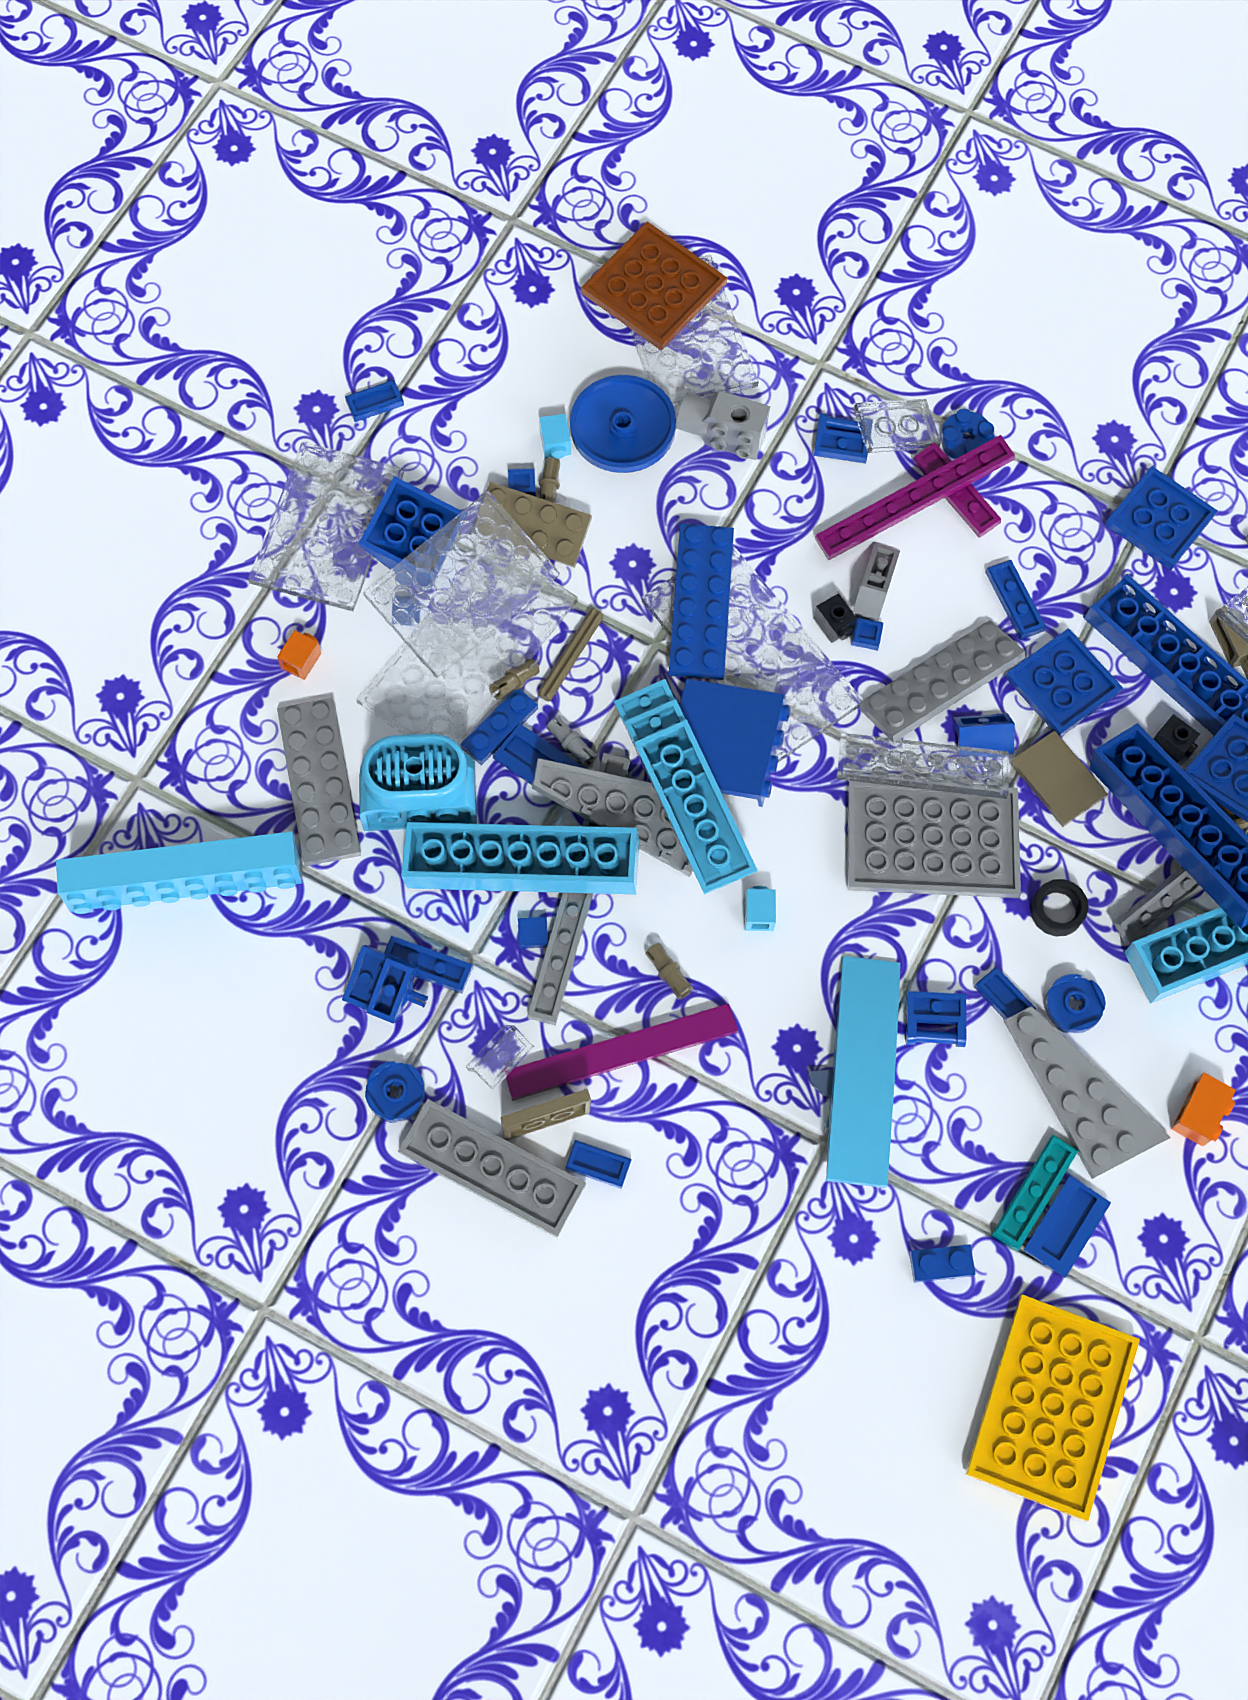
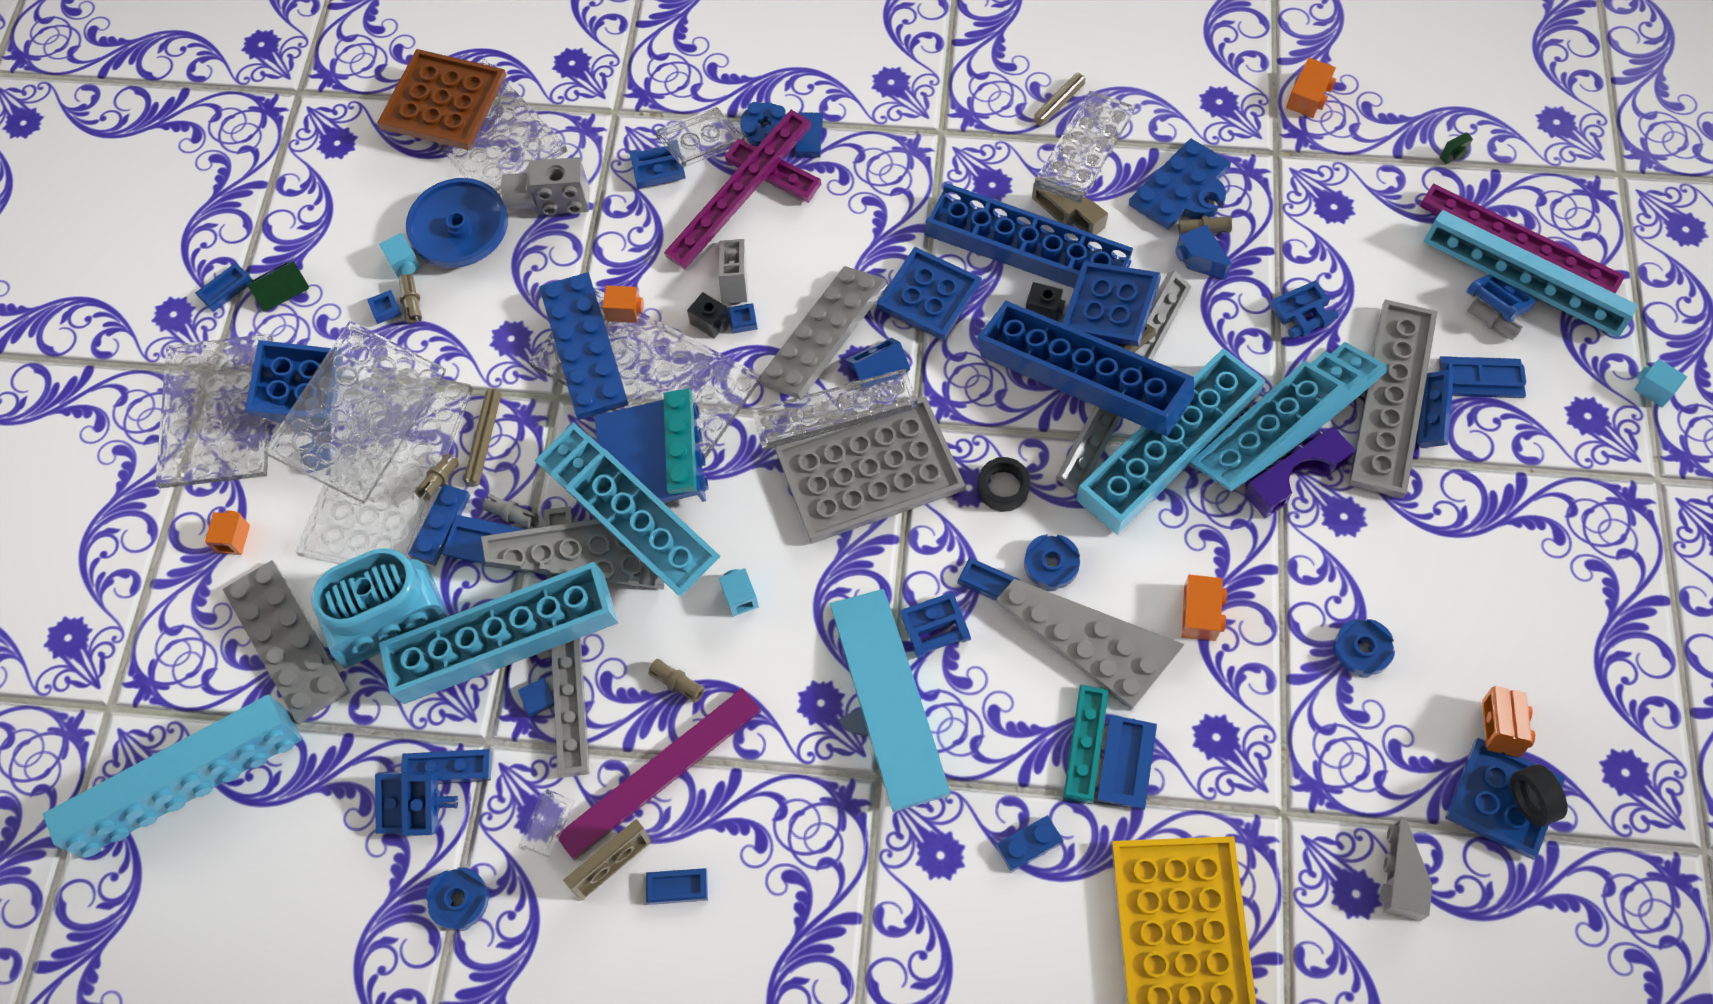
camera: 15 degrees left, 5 degrees down
light grey plate [398,1099,586,1239] -> none
dark tan plate [472,482,592,568] -> none
blue tile [985,559,1046,640] -> none
dark tan tile [1010,730,1108,827] -> none
blue plate [1105,466,1218,570] -> none
none -> dark green panel [247,259,309,312]
none -> orange brick [602,285,644,323]
none -> teal plate [663,388,697,495]
none -> blue tile [796,112,823,157]

